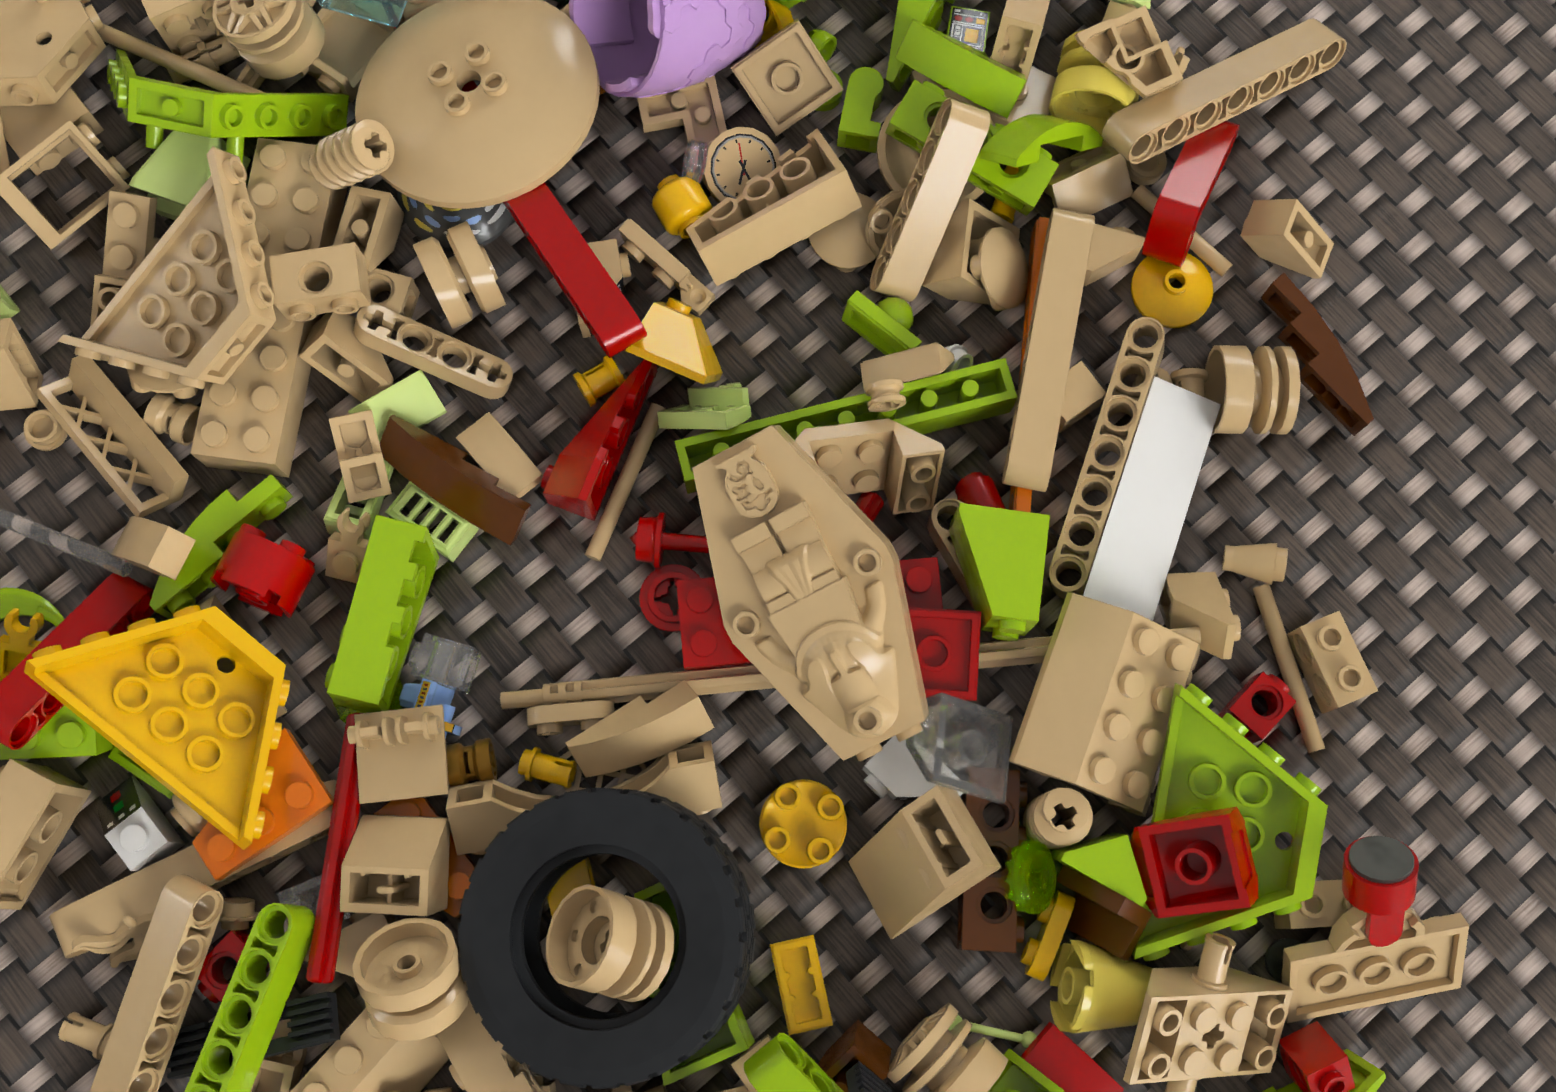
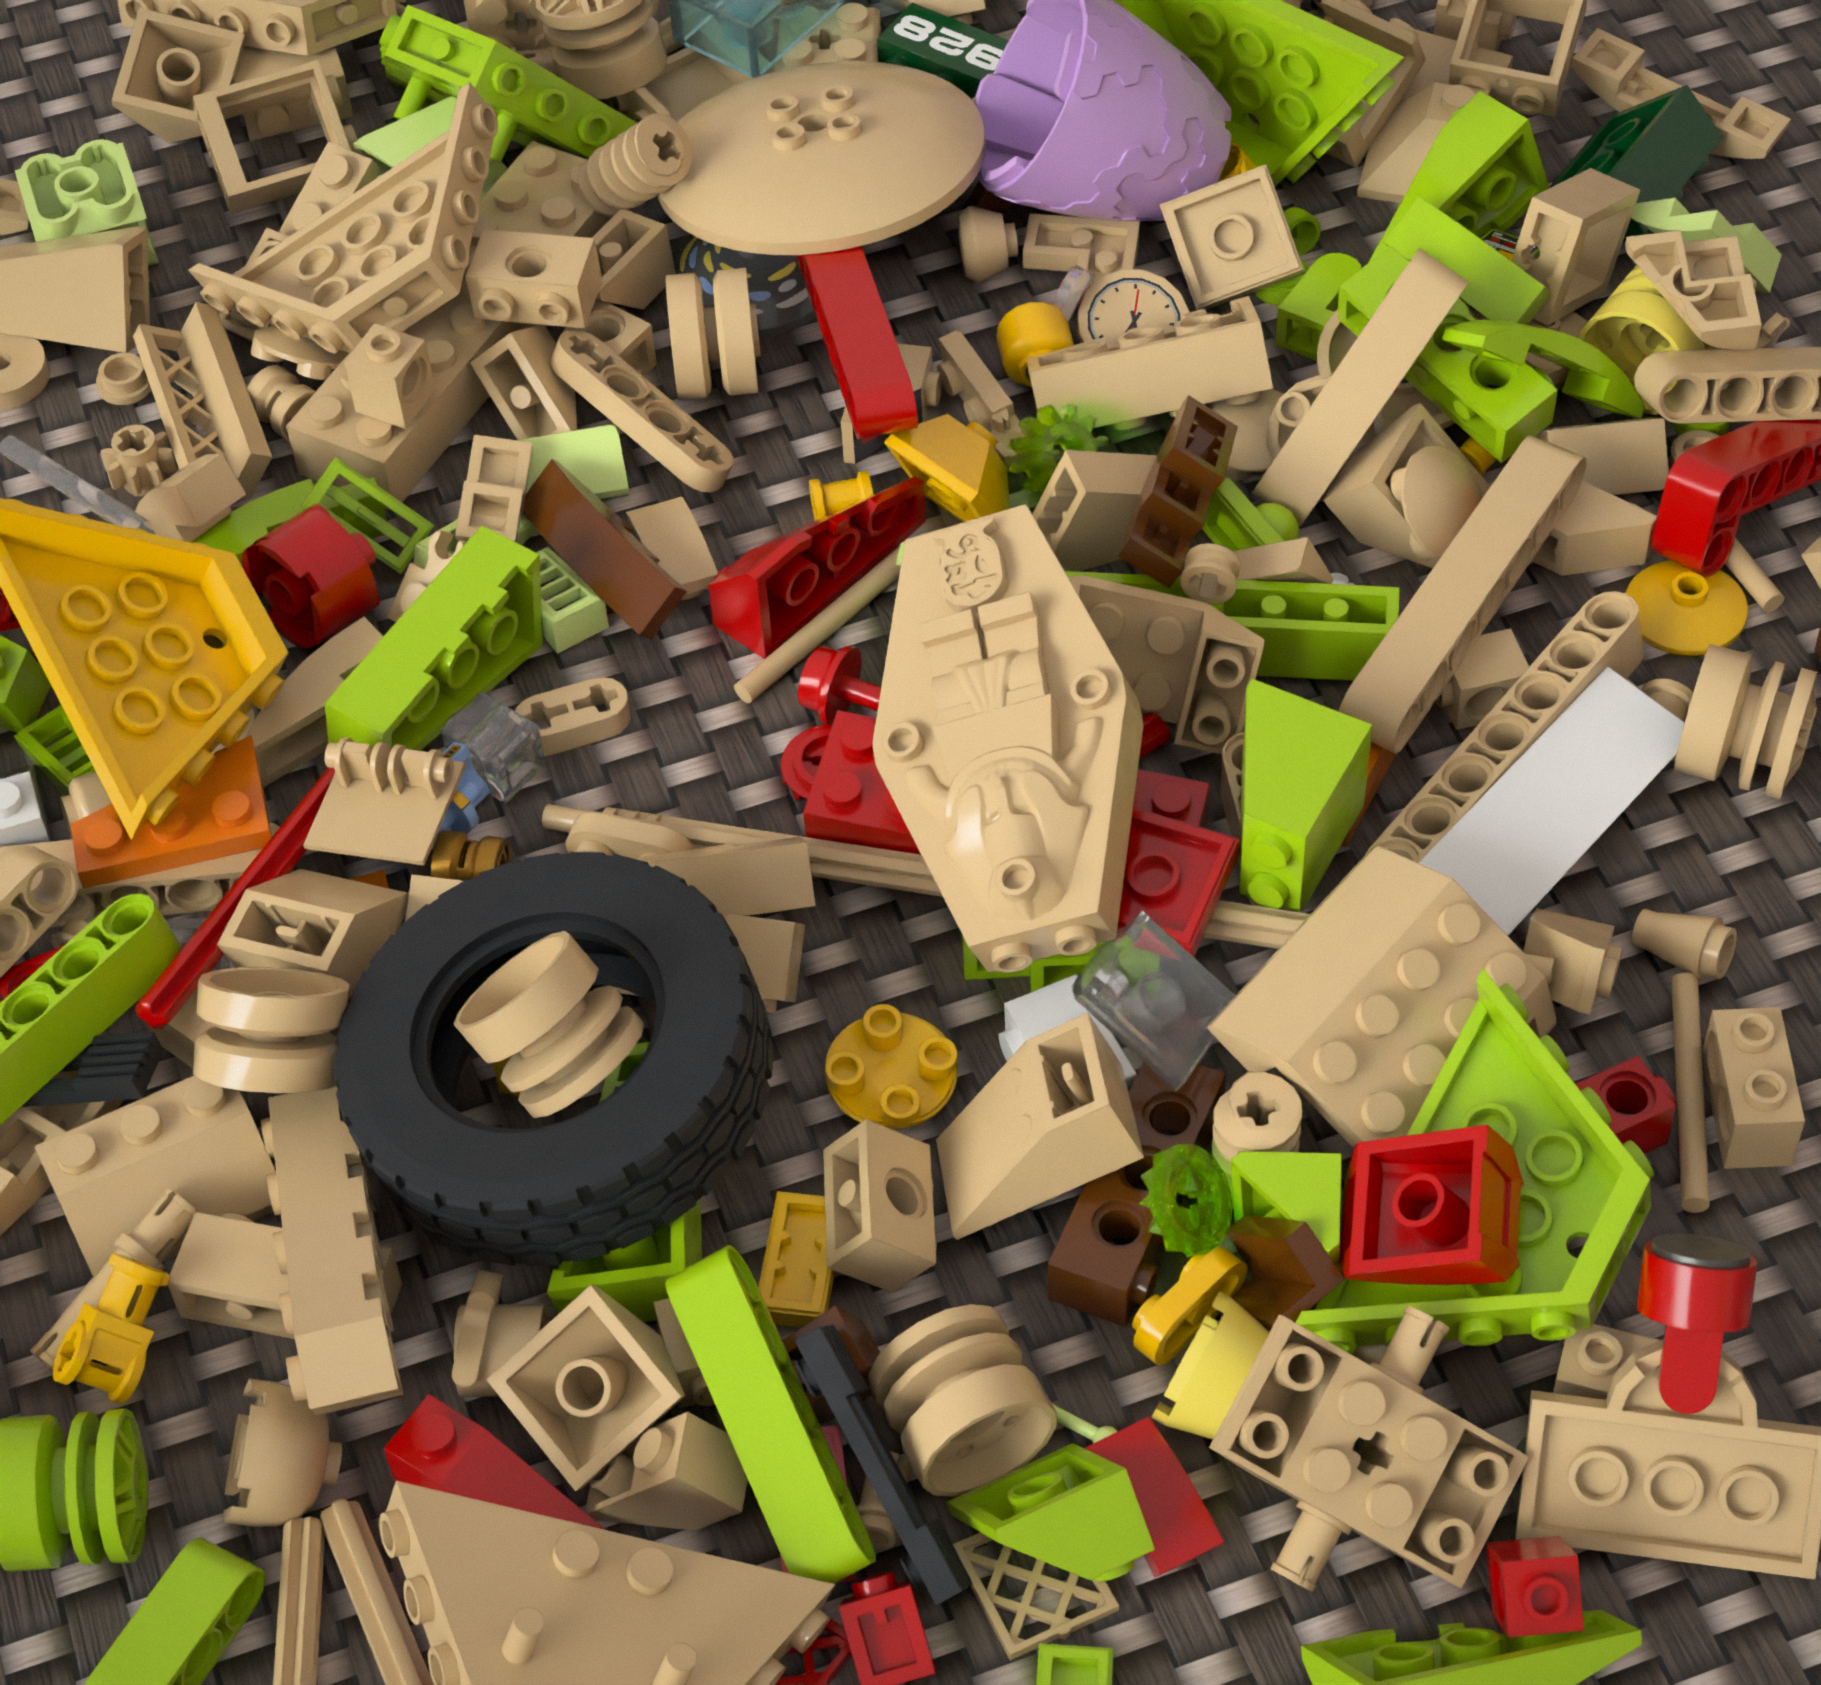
camera: 25 degrees right, 25 degrees down
none -> tan gear [100,425,178,496]
none -> tan slope [245,616,383,788]
none -> lime tile [300,457,434,574]
none -> tan brick [344,323,436,429]
none -> tan beam [513,677,631,756]
none -> tan brick [823,1119,937,1292]
none -> tan cone [958,206,1018,283]
none -> clear neon green gear [1008,404,1109,496]
none -> tan slope [1032,450,1157,572]
none -> reddish brown slope [1118,395,1238,589]

